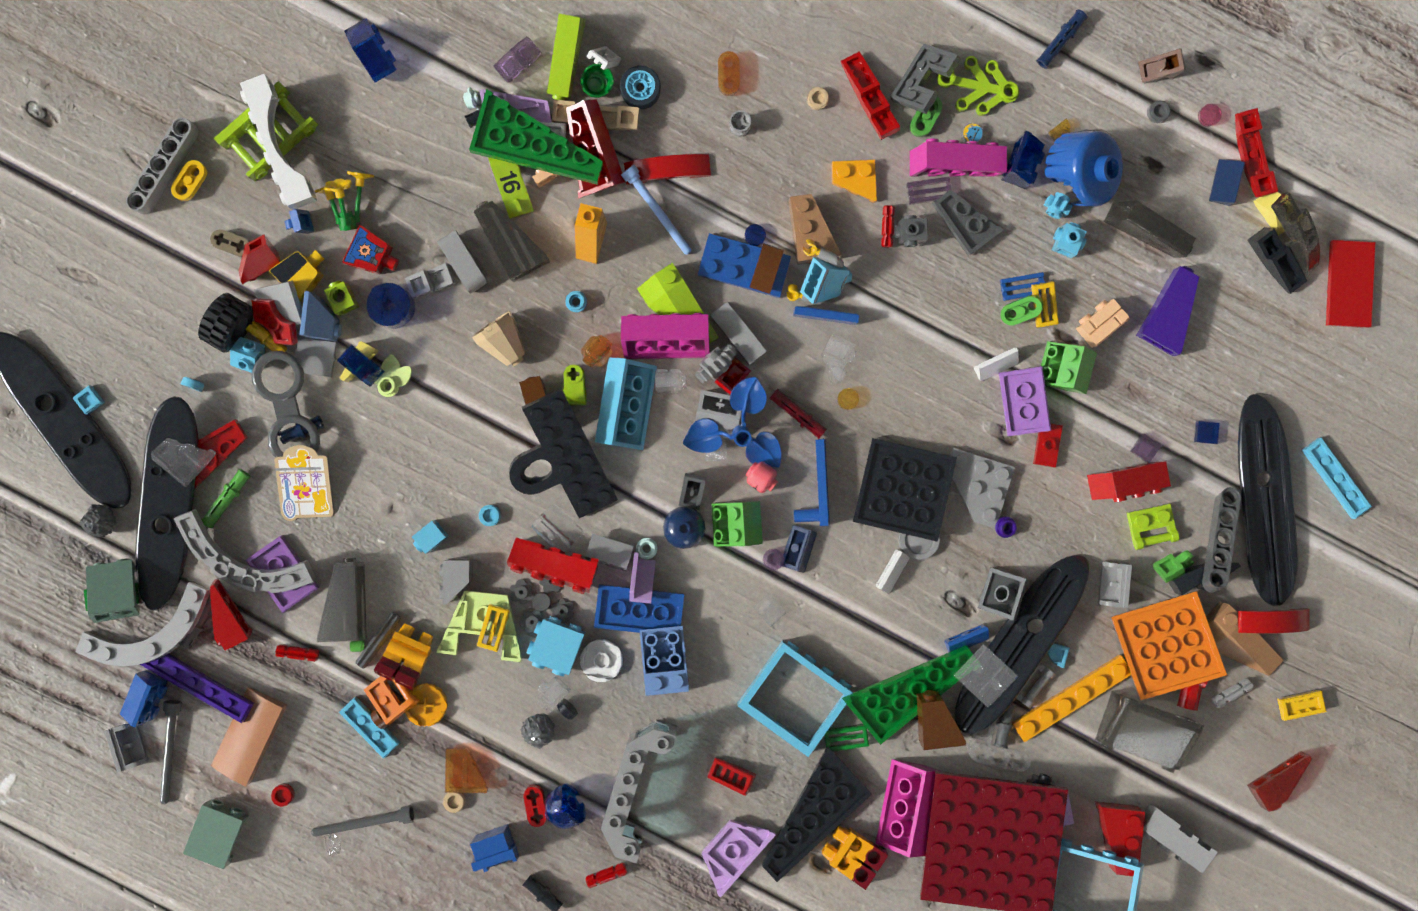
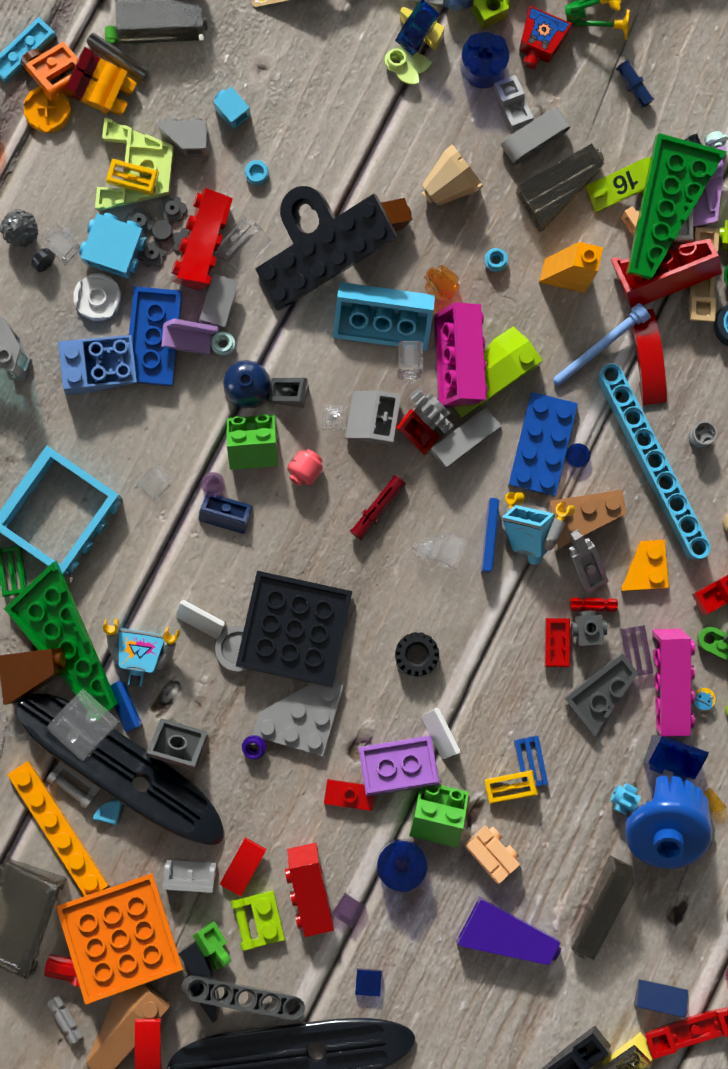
camera: 80 degrees right, 5 degrees down
lime piece [563,364,587,406] -> none
blue plant [683,377,781,468] -> none
reddish brown slope [749,243,784,294] -> none
blue piece [794,439,830,526] -> none
clear yellow tile [837,388,859,410] -> none
dark grey pin [994,705,1016,749] -> none
bright green plate [1000,295,1044,325] -> none
medium azure brick [1052,222,1087,258] -> none
none -> torso [103,618,180,686]
none -> red slope [219,837,267,896]
none -> clear blue brick [377,839,427,892]
none -> black tyre [395,632,439,677]
none -> red plate [544,618,570,668]
none -> light grey hinge [569,529,609,593]
none -> medium azure beam [597,363,711,561]
none -> dark blue pin [616,60,654,108]

